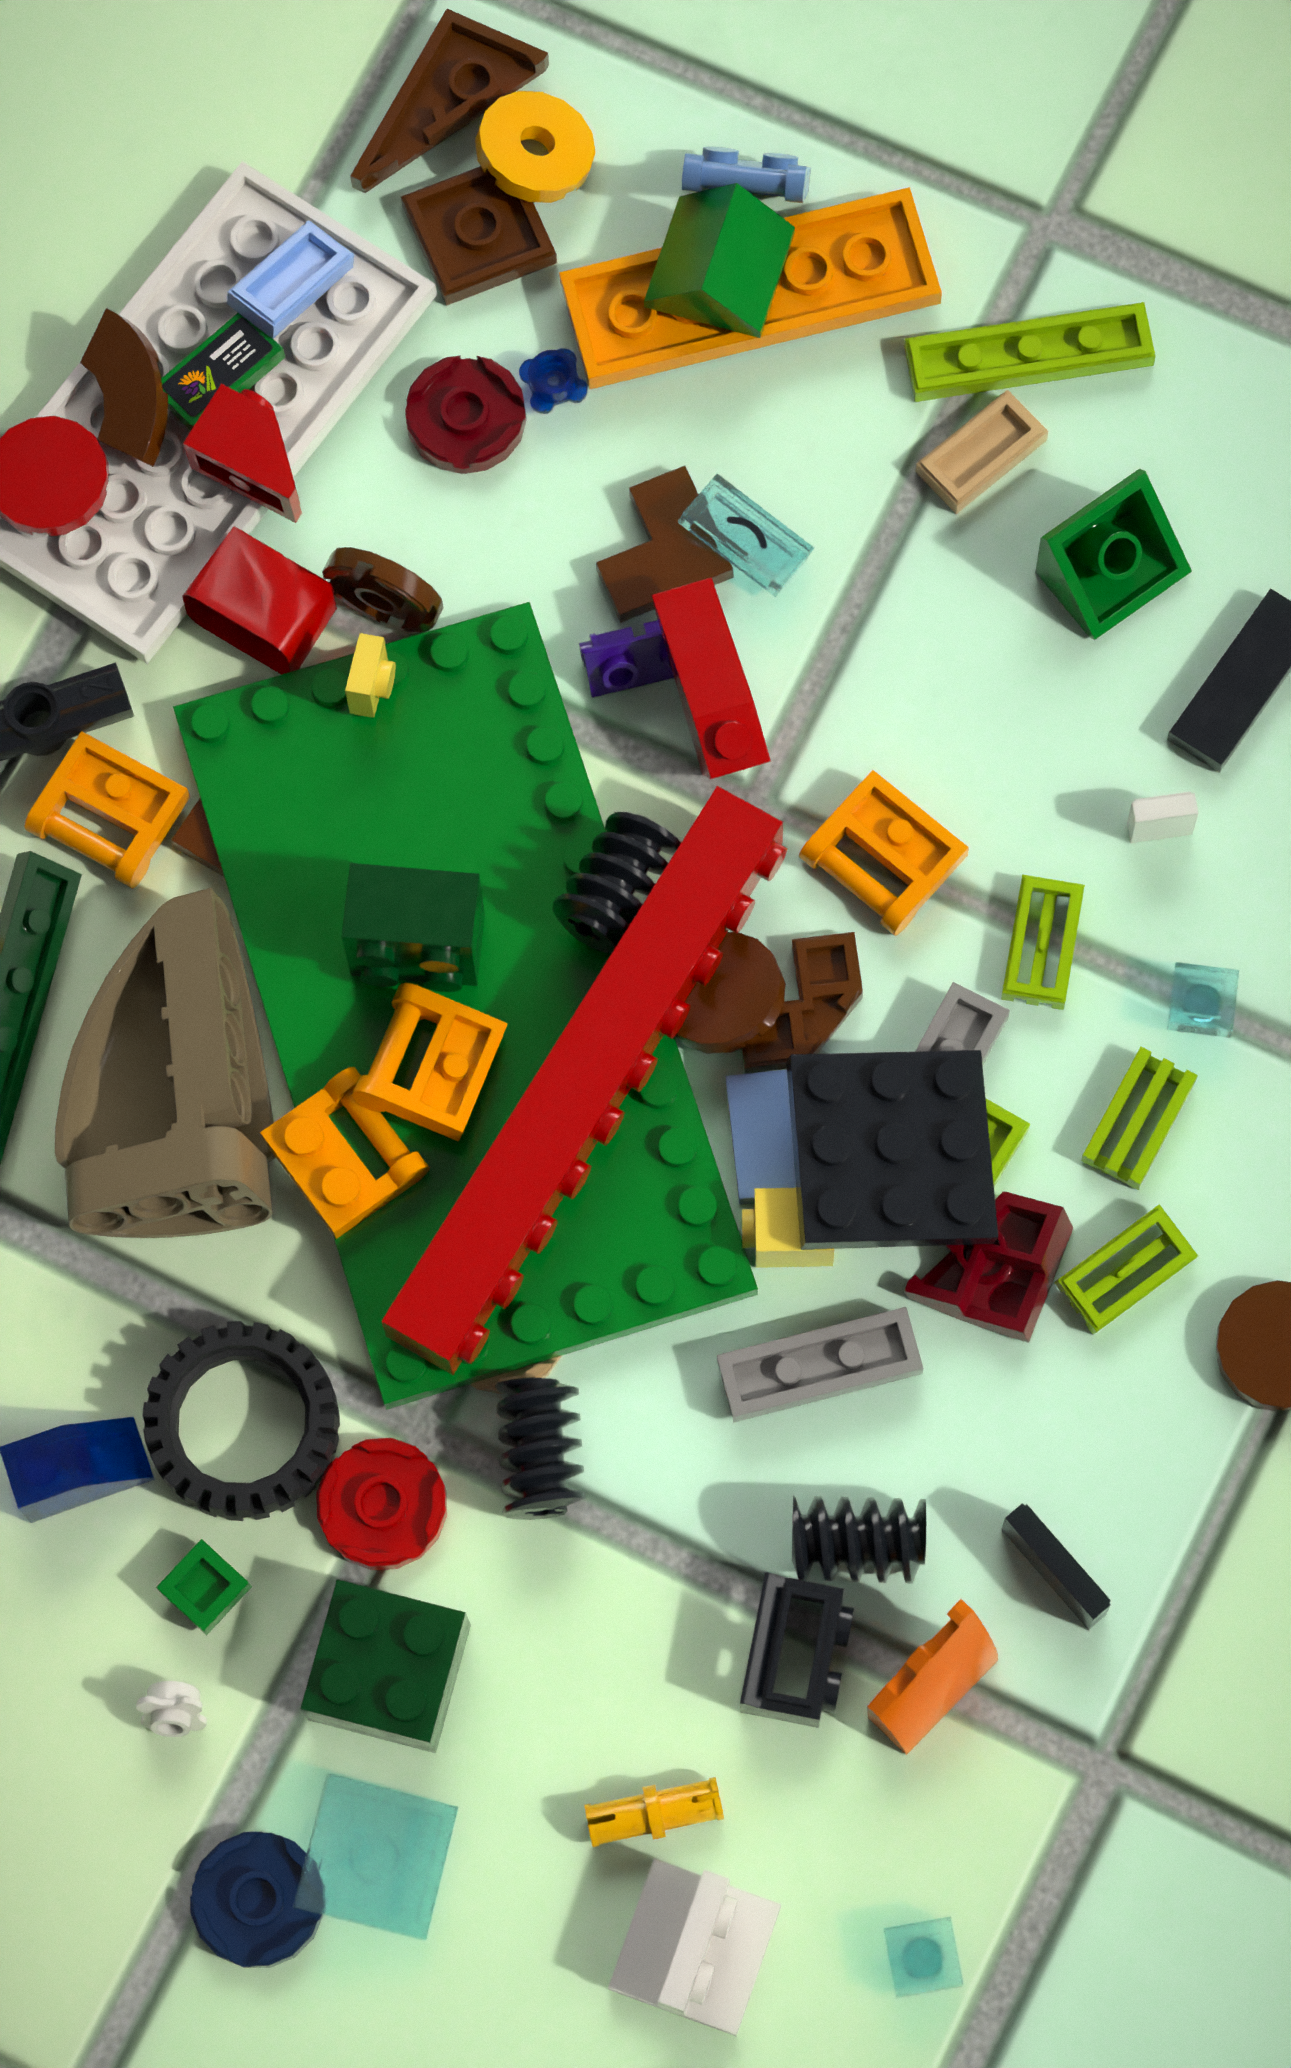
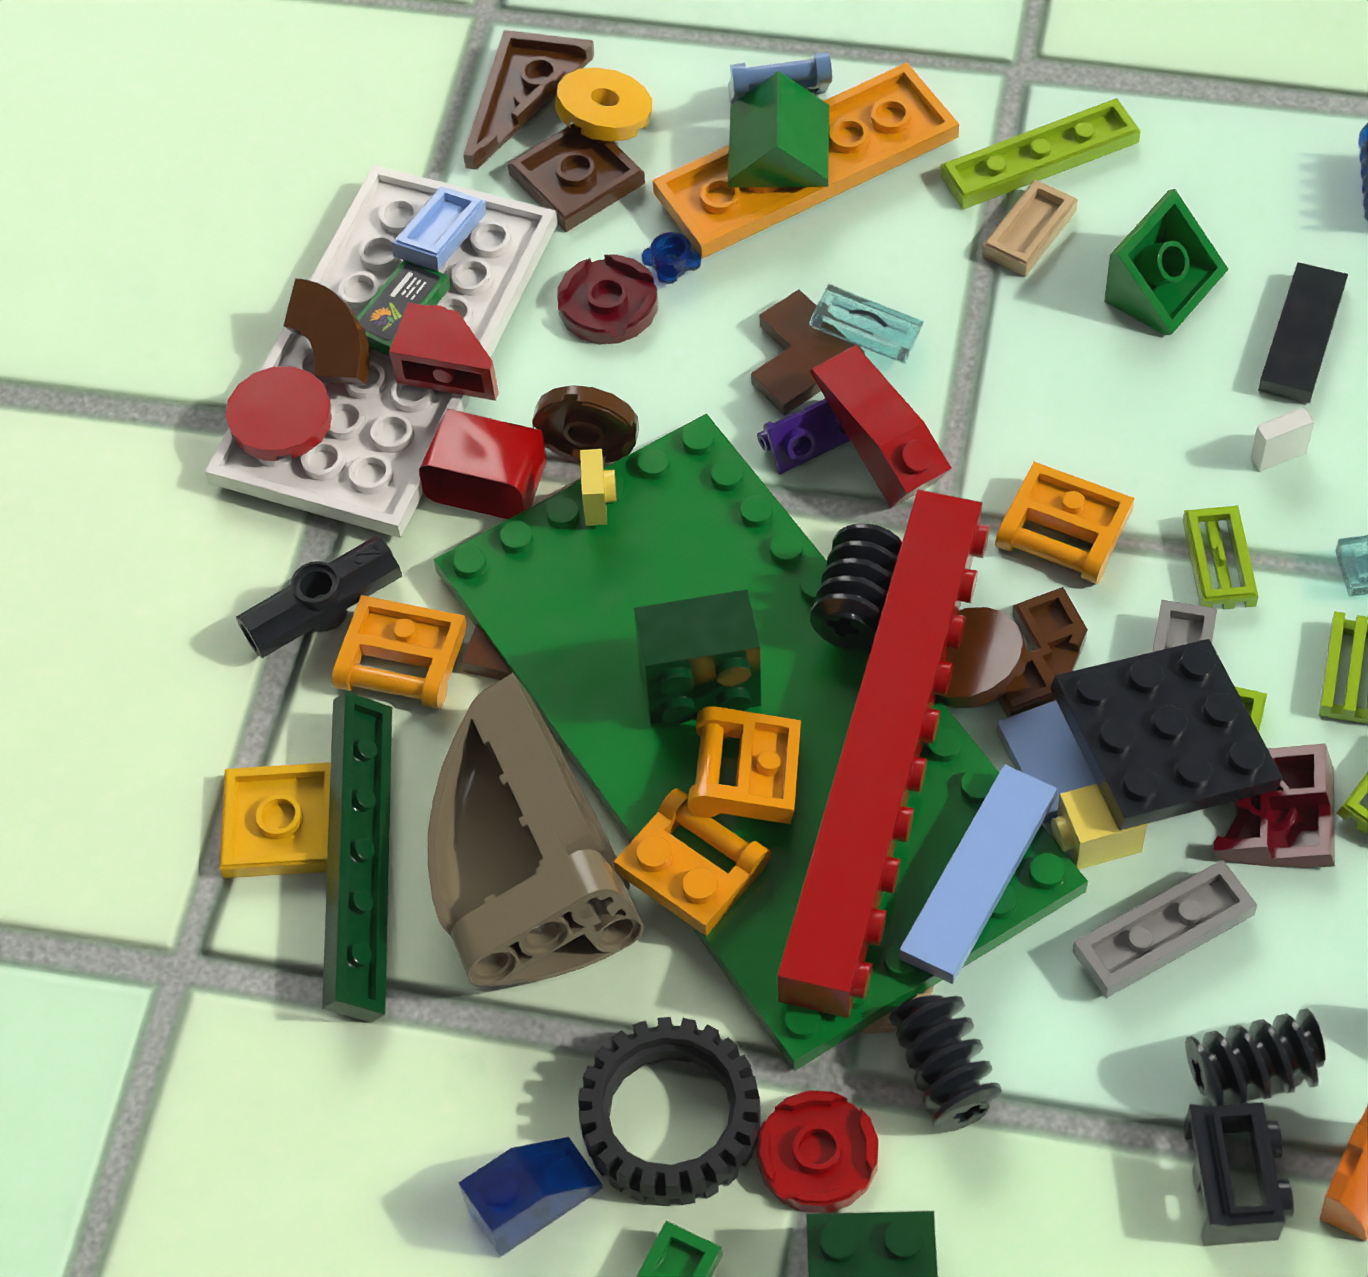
camera: 15 degrees left, 15 degrees down
none -> light blue tile [899,764,1057,984]

